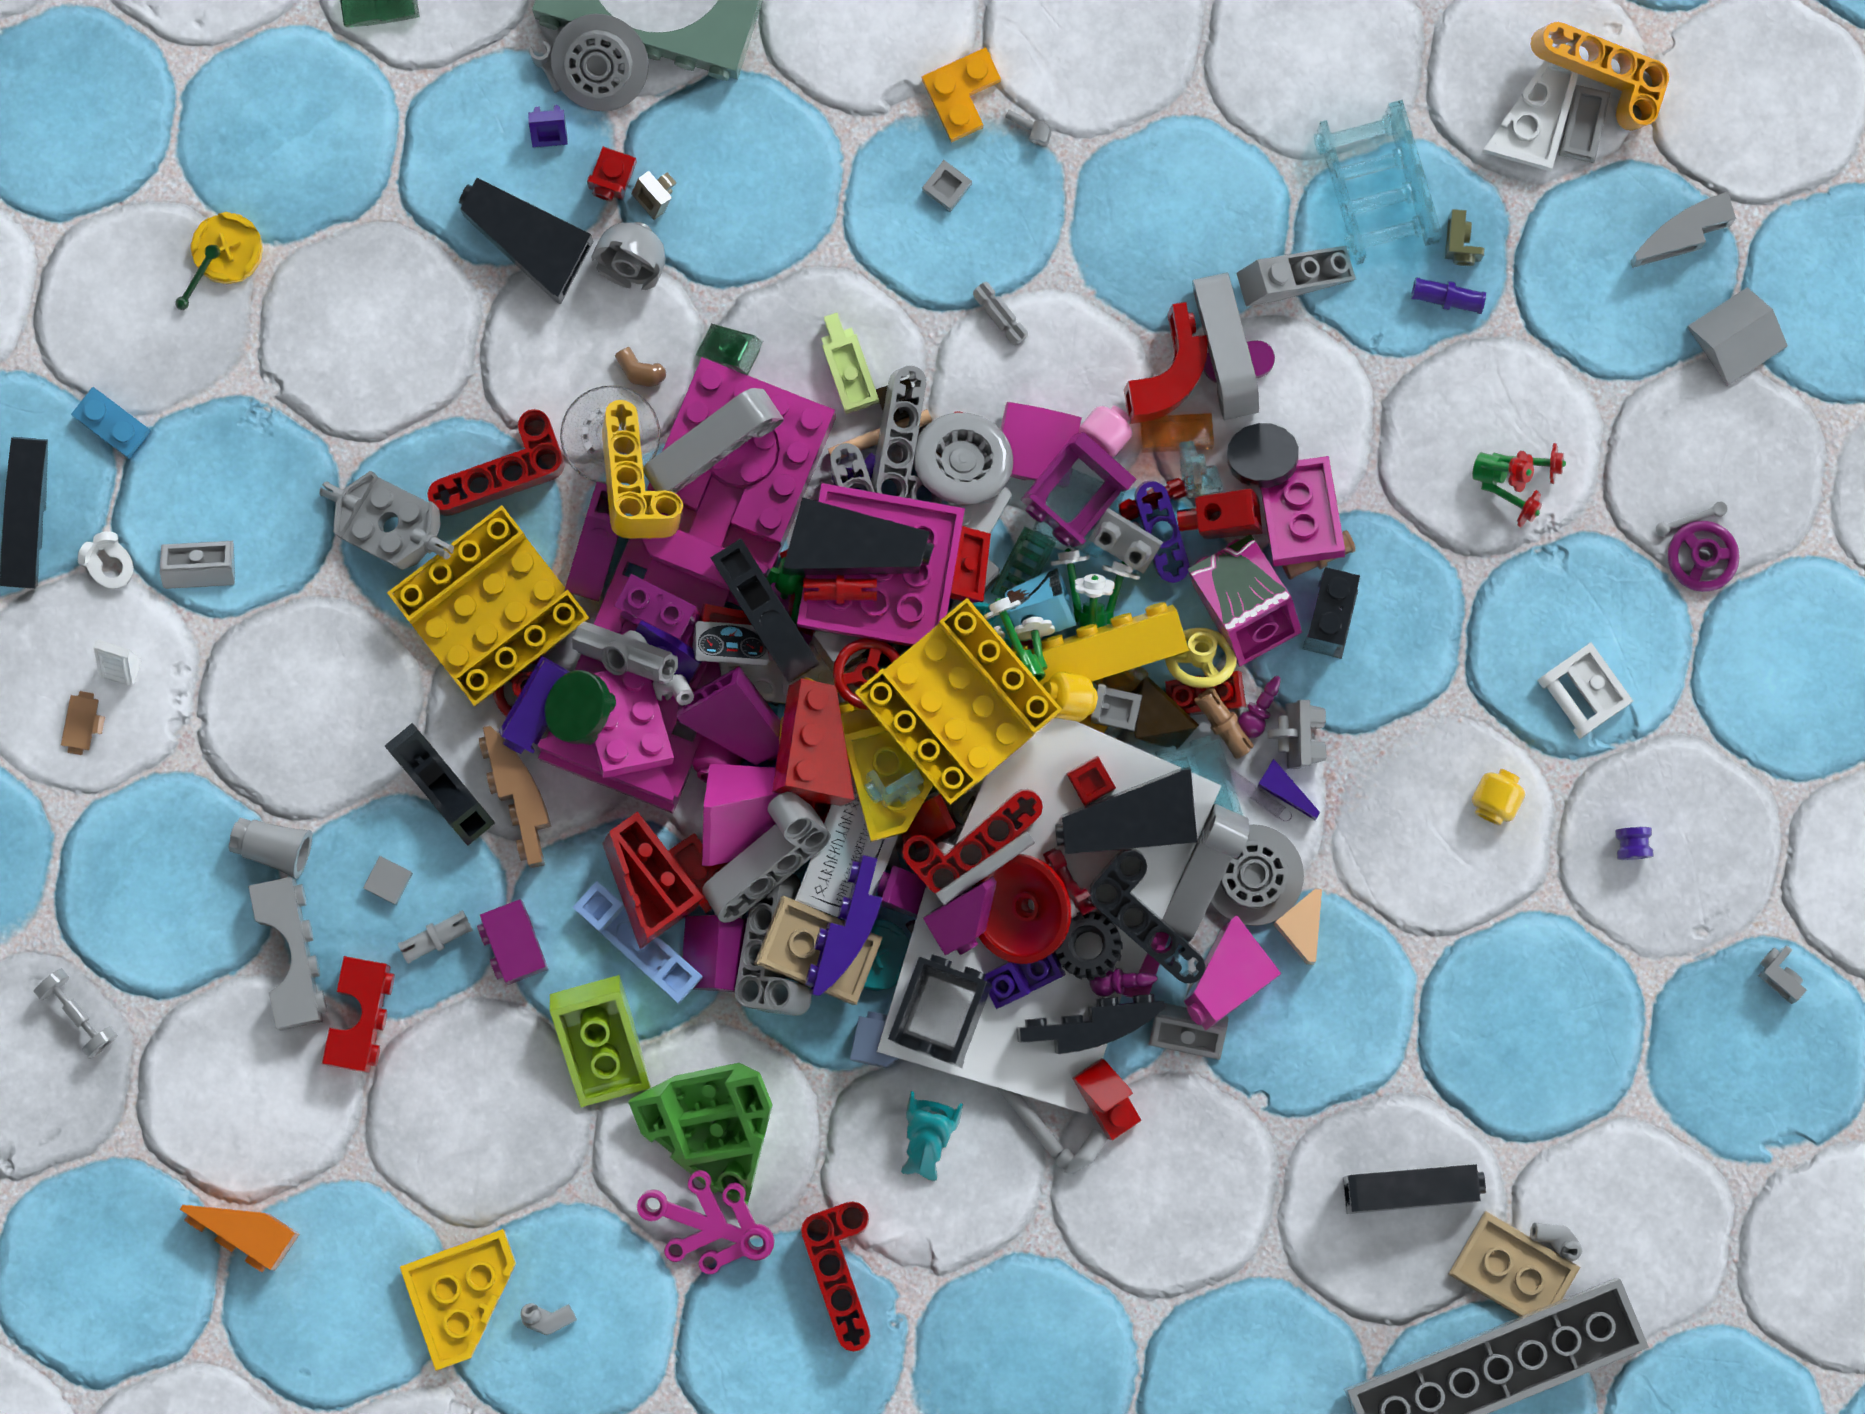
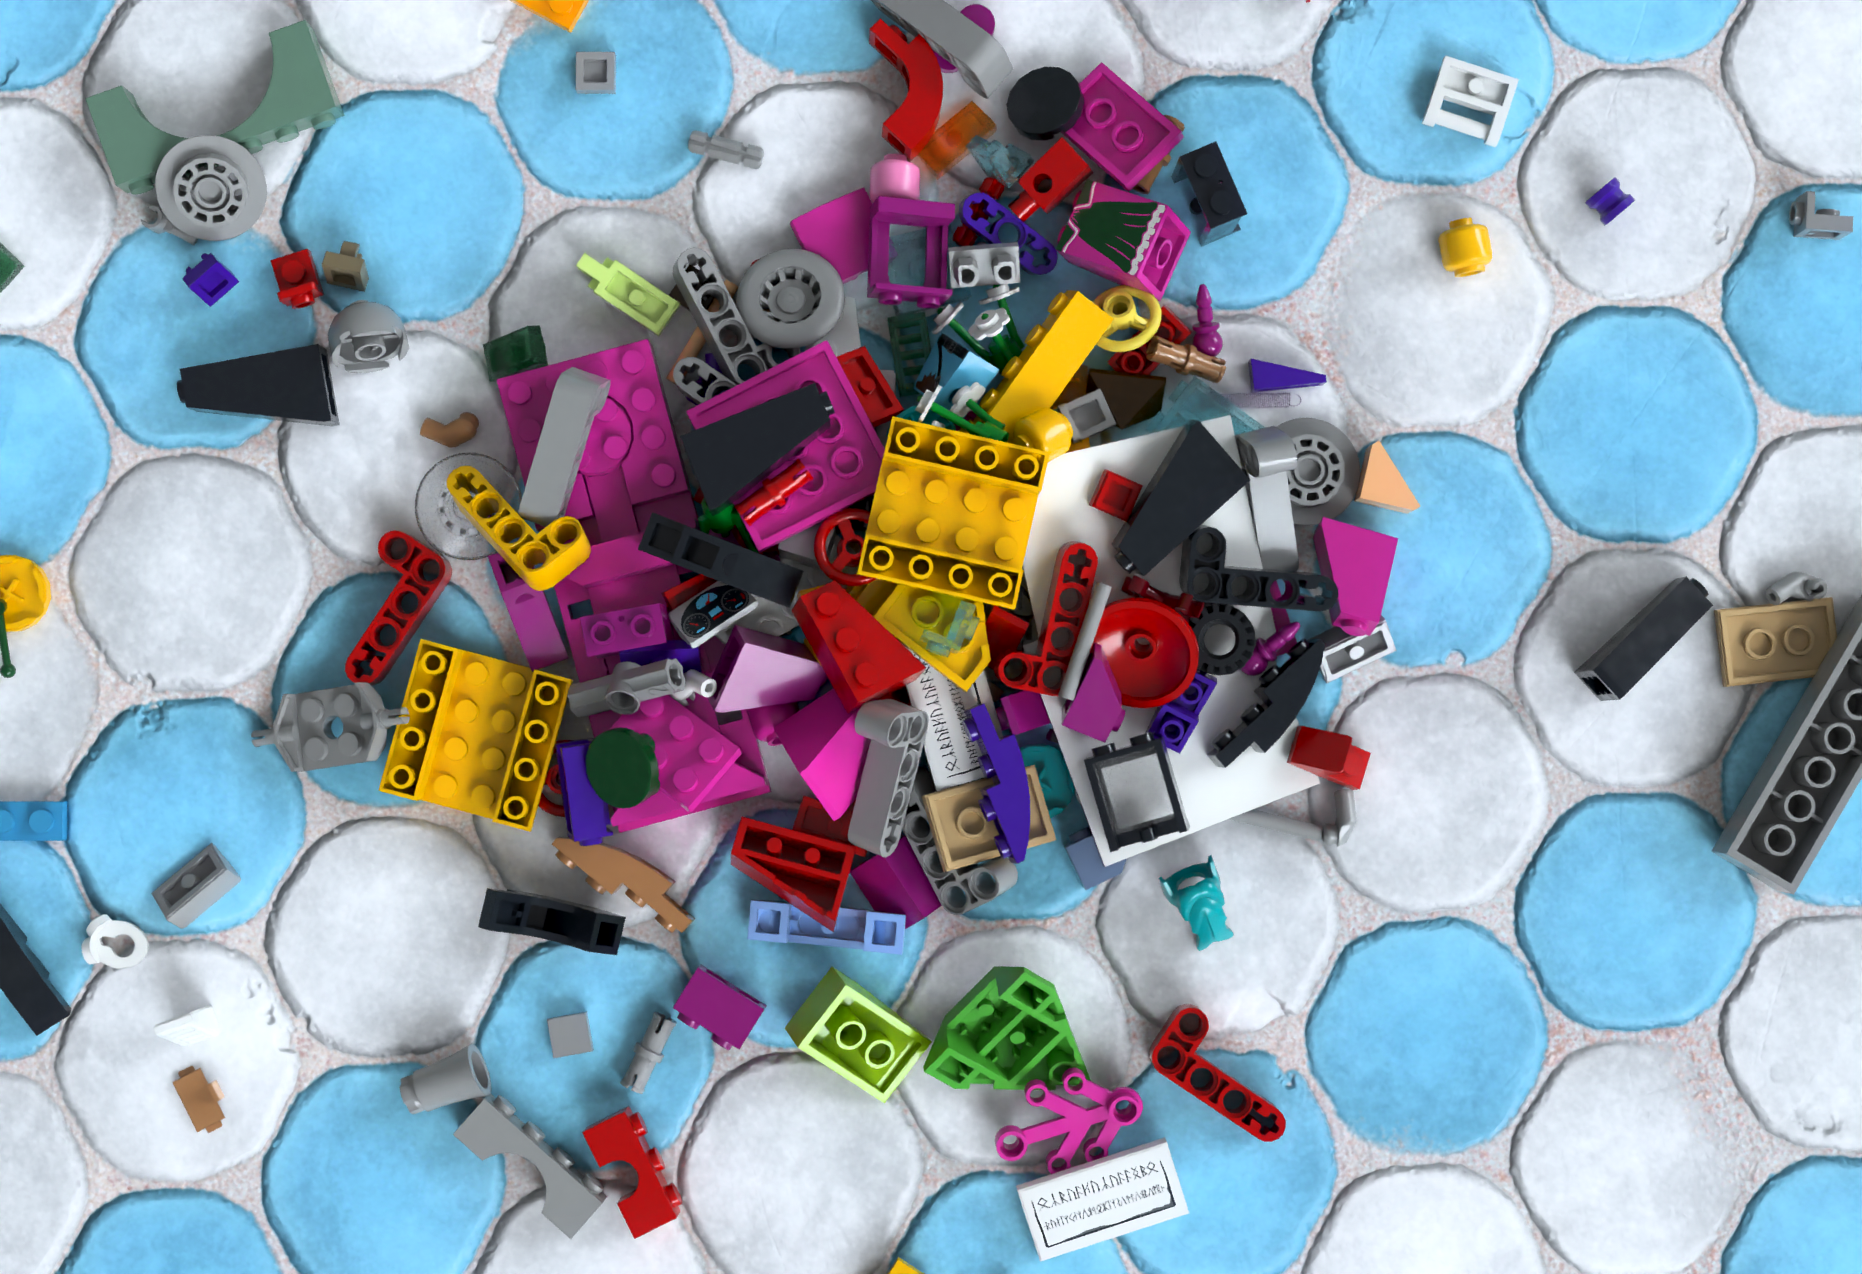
camera: 40 degrees left, 5 degrees up
light grey hips [1267,700,1327,769] -> none
none -> white tile [1016,1137,1189,1262]

